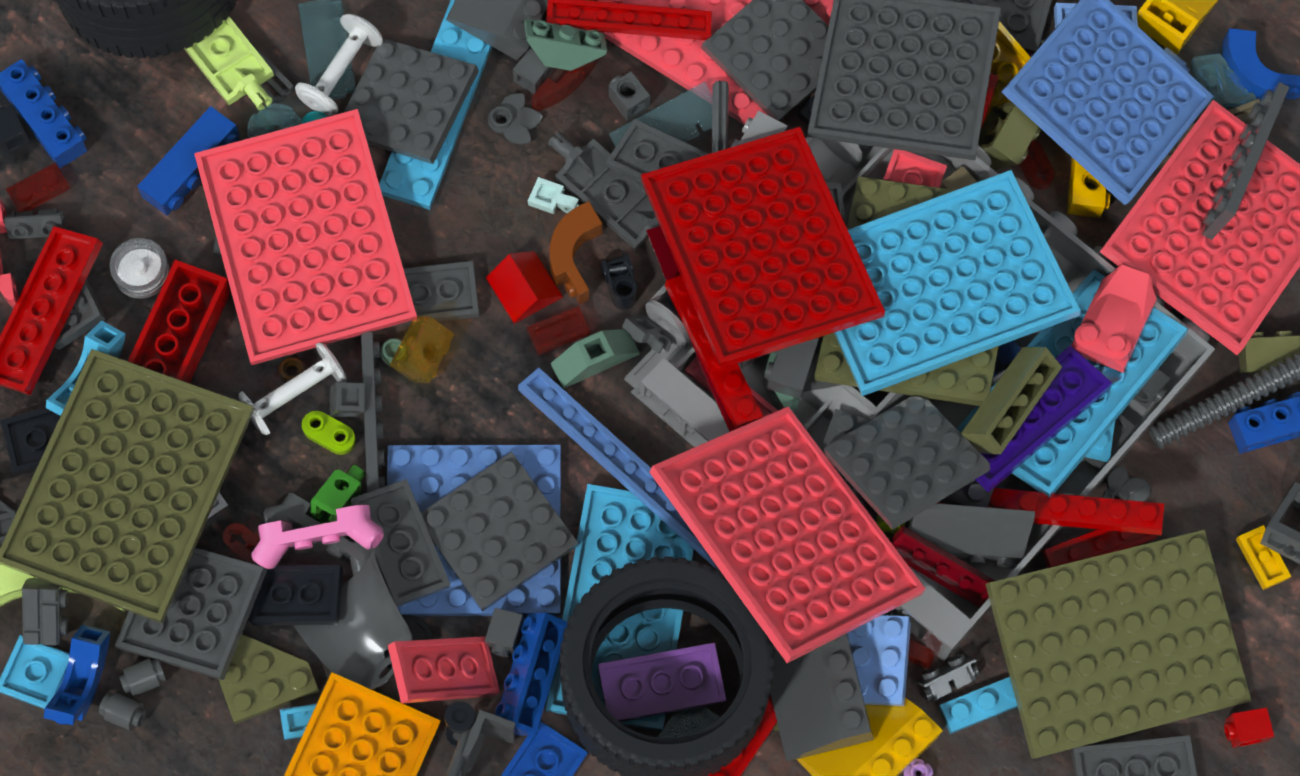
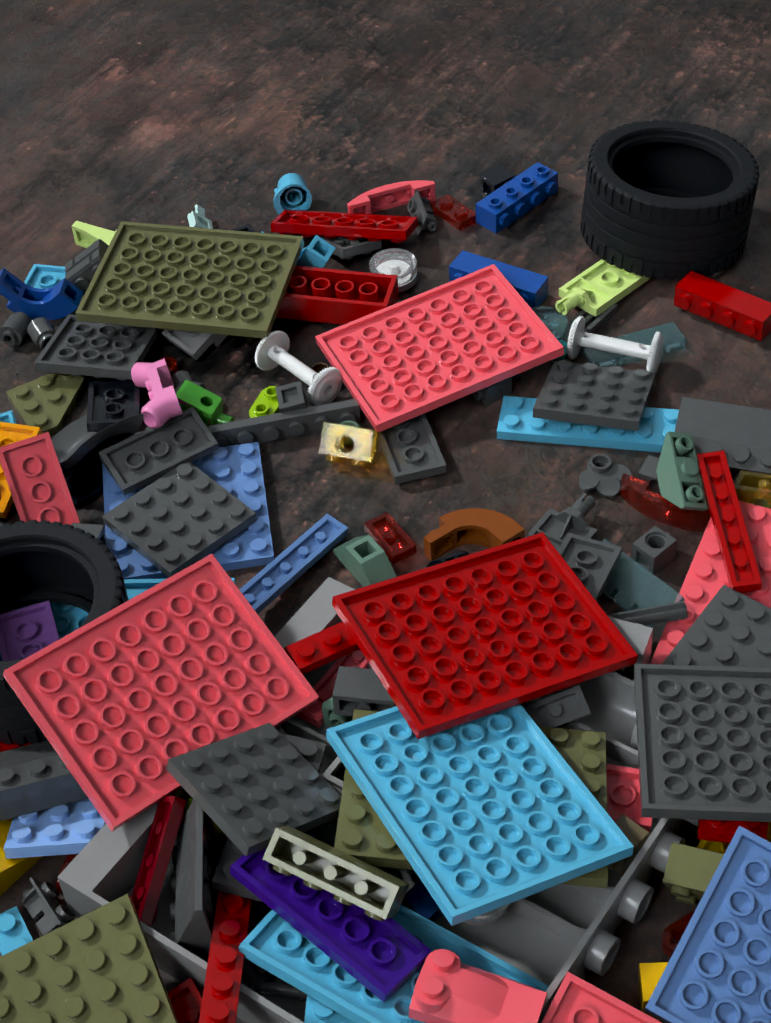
camera: 90 degrees right, 25 degrees down
red slope [486,251,563,324] -> none
light aqua plate [528,177,580,214] -> none

